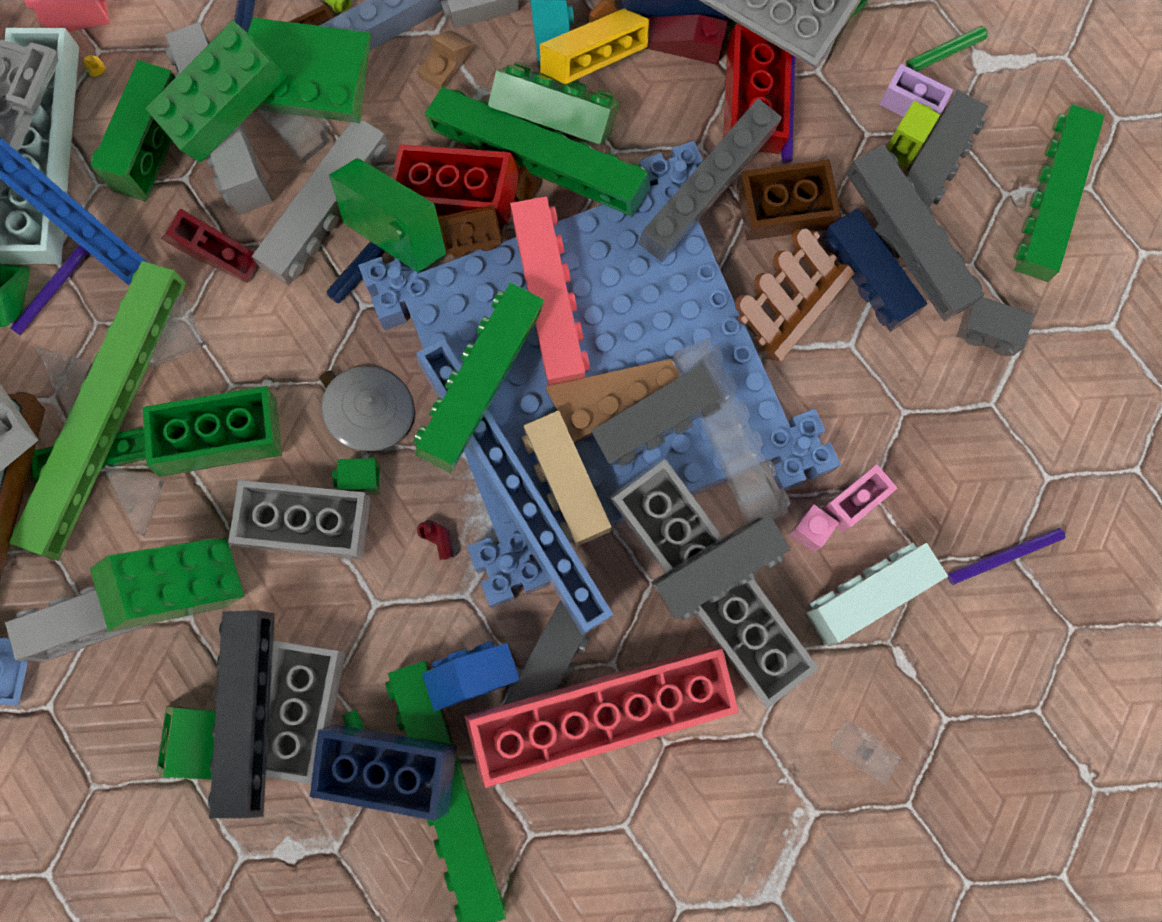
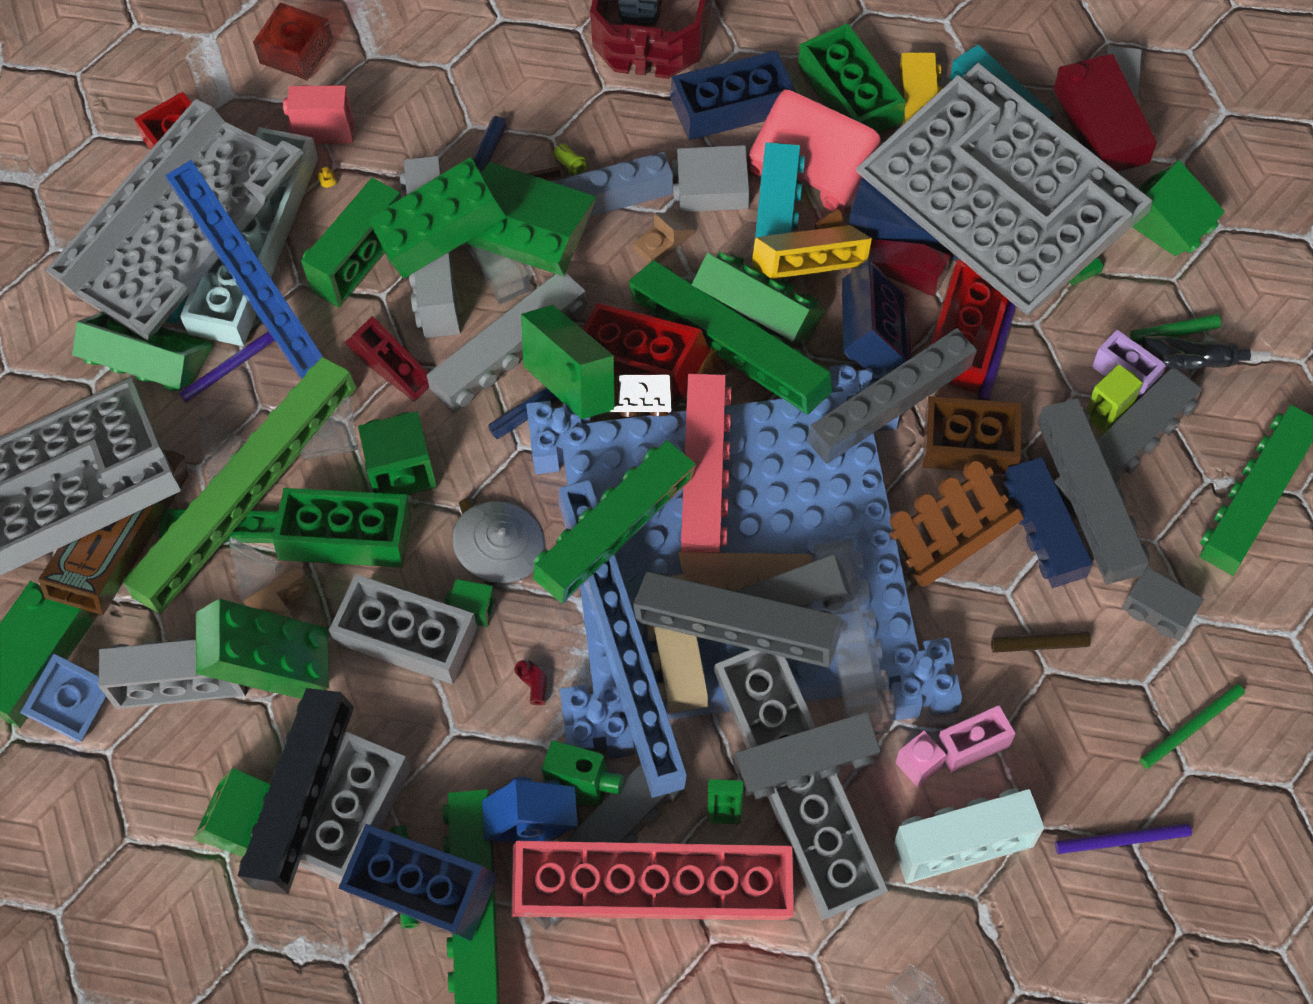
camera: 20 degrees right, 15 degrees down
none -> medium nougat slope [243,566,309,618]
none -> green slope [358,411,437,495]
none -> green torso [541,740,625,806]
none -> dark grey brick [633,572,840,668]
none -> green tile [707,779,743,825]
none -> dark blue slope [841,259,912,369]
none -> dark brown piece [991,631,1091,653]
none -> green bar [1139,683,1245,769]
none -> black piece [1142,336,1251,369]

